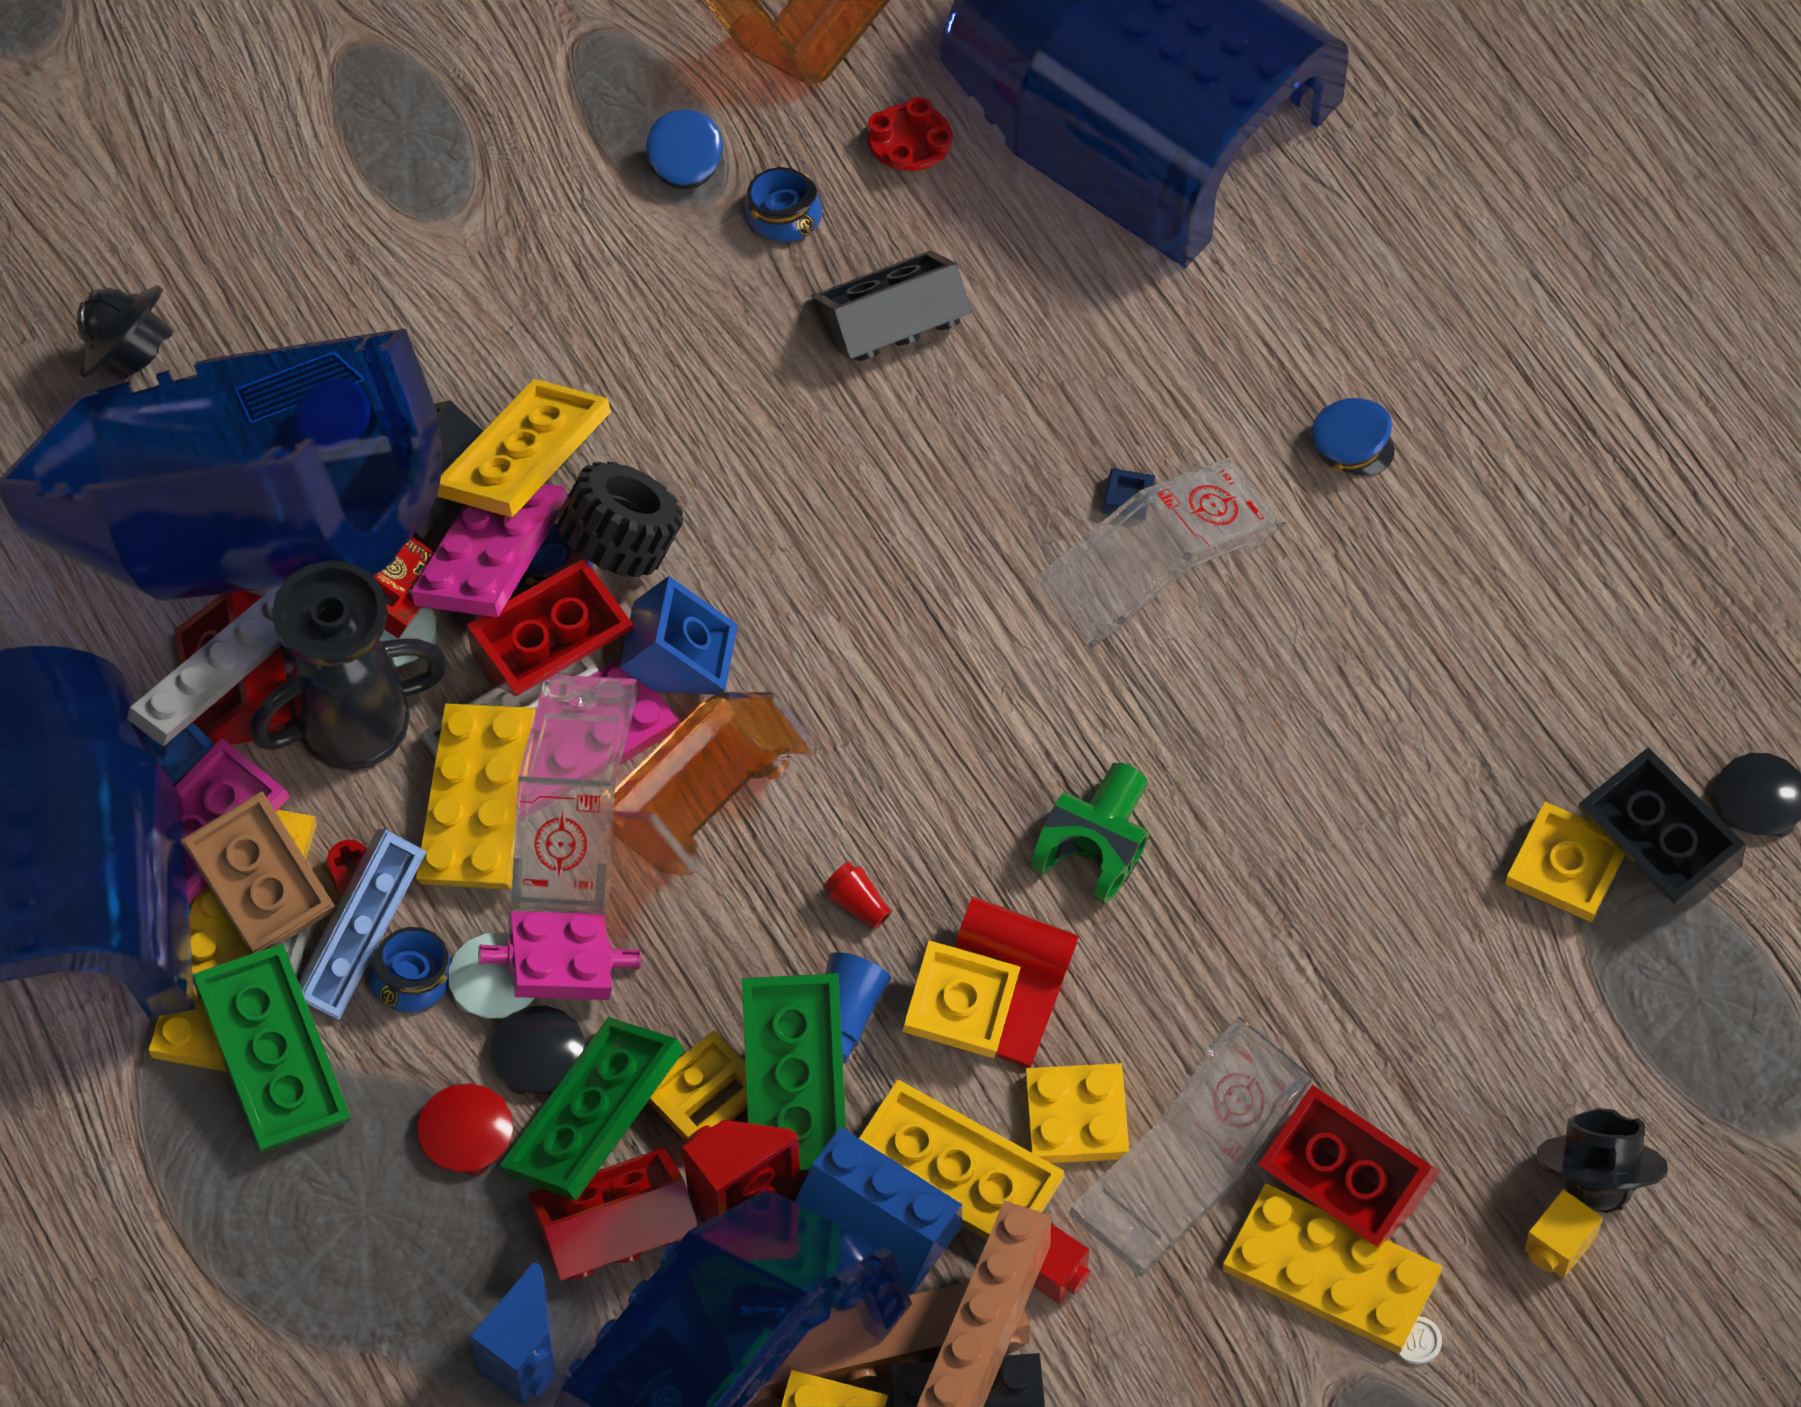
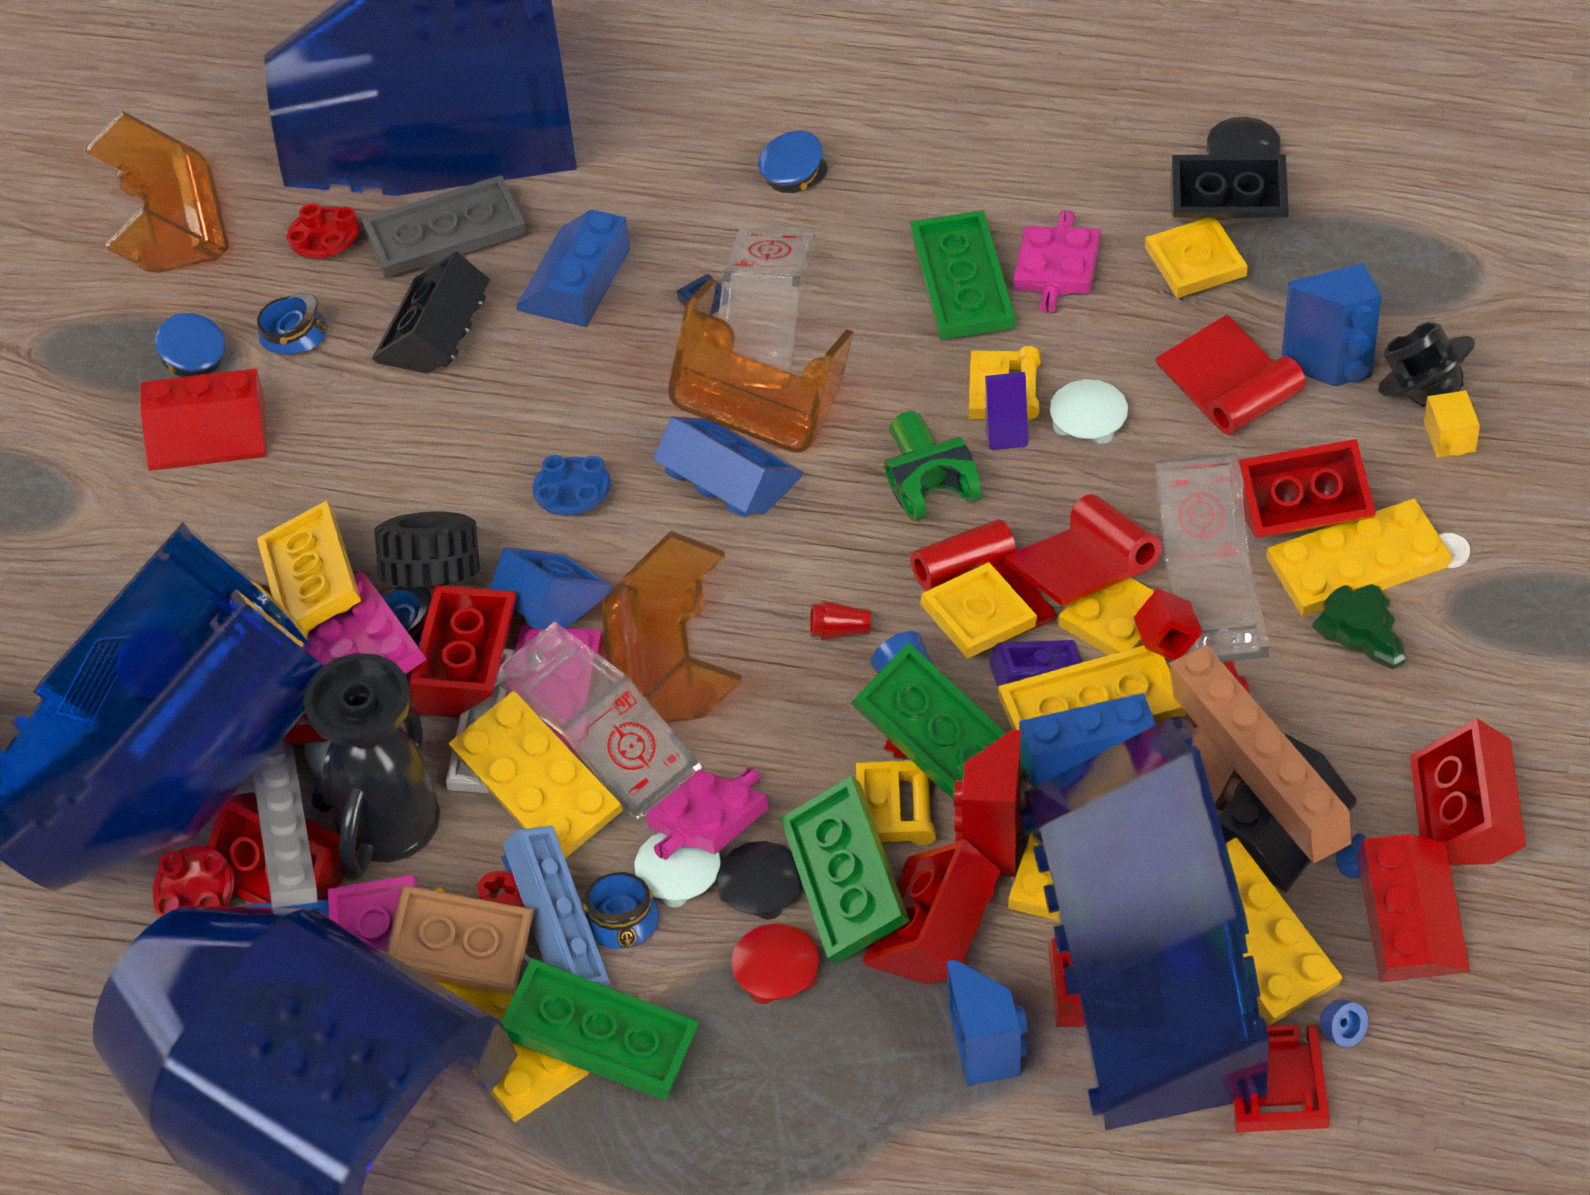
camera: 45 degrees left, 10 degrees down
none -> red slope [140,368,266,471]
none -> red dish [152,845,235,929]
none -> dark grey plate [361,175,527,278]
none -> blue slope [516,209,630,328]
none -> blue dish [532,455,611,516]
none -> slope [653,416,803,517]
none -> clear orange windscreen [668,278,854,453]
none -> green plate [910,210,1015,340]
none -> yellow plate [969,346,1041,420]
none -> dark purple slope [985,372,1028,450]
none -> dark purple slope [990,640,1082,687]
none -> red door [1004,494,1162,606]
none -> dark pink plate [1013,210,1101,313]
none -> light aqua dish [1050,379,1128,444]
none -> red brick [1133,588,1203,661]
none -> red door [1155,314,1306,435]
none -> blue slope [1281,263,1382,386]
none -> dark green rock [1312,584,1406,670]

